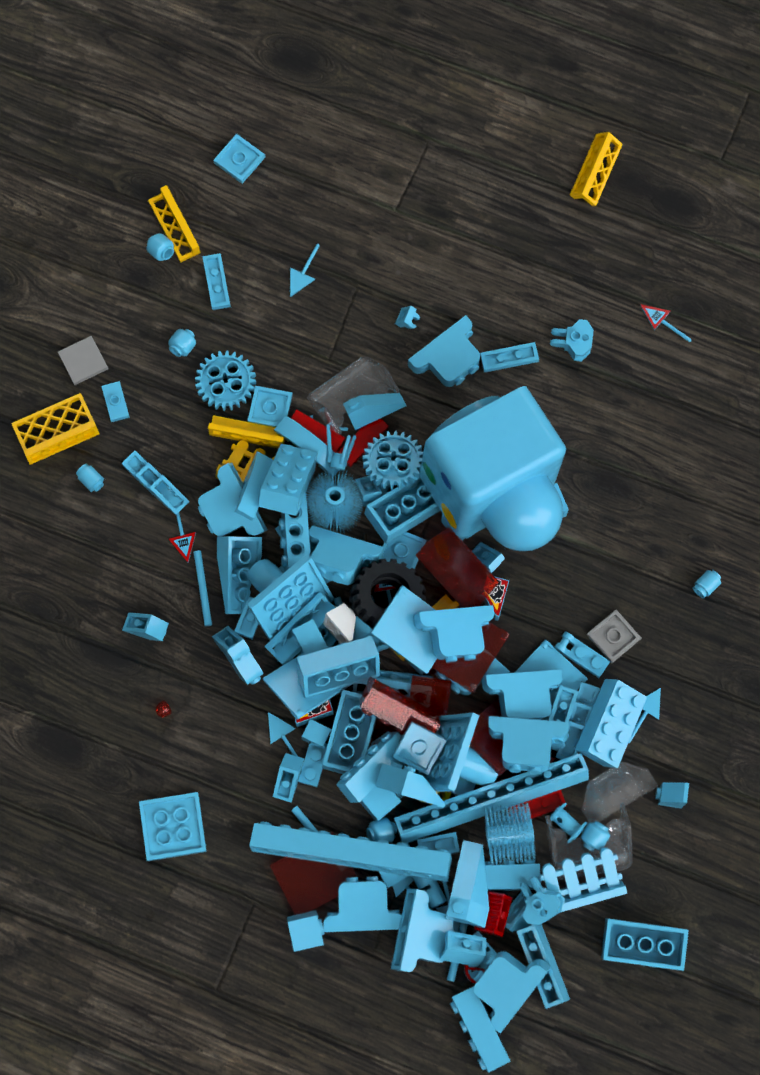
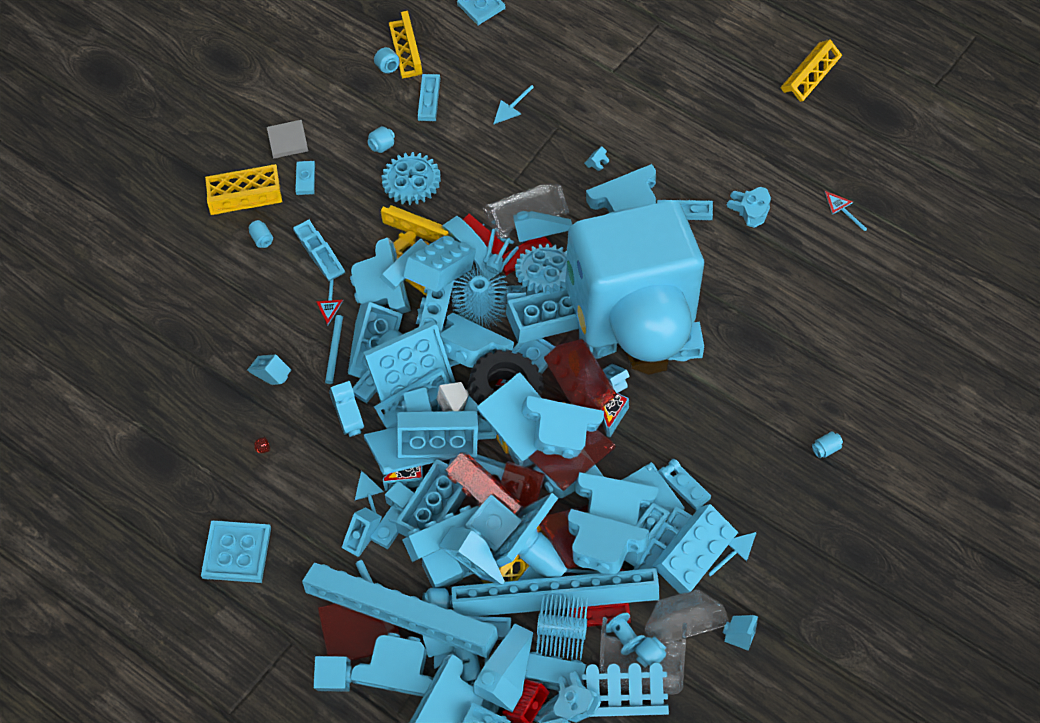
camera: 20 degrees right, 15 degrees down
medium azure plate [248,386,293,427] -> none
light grey tile [586,610,642,663] -> none

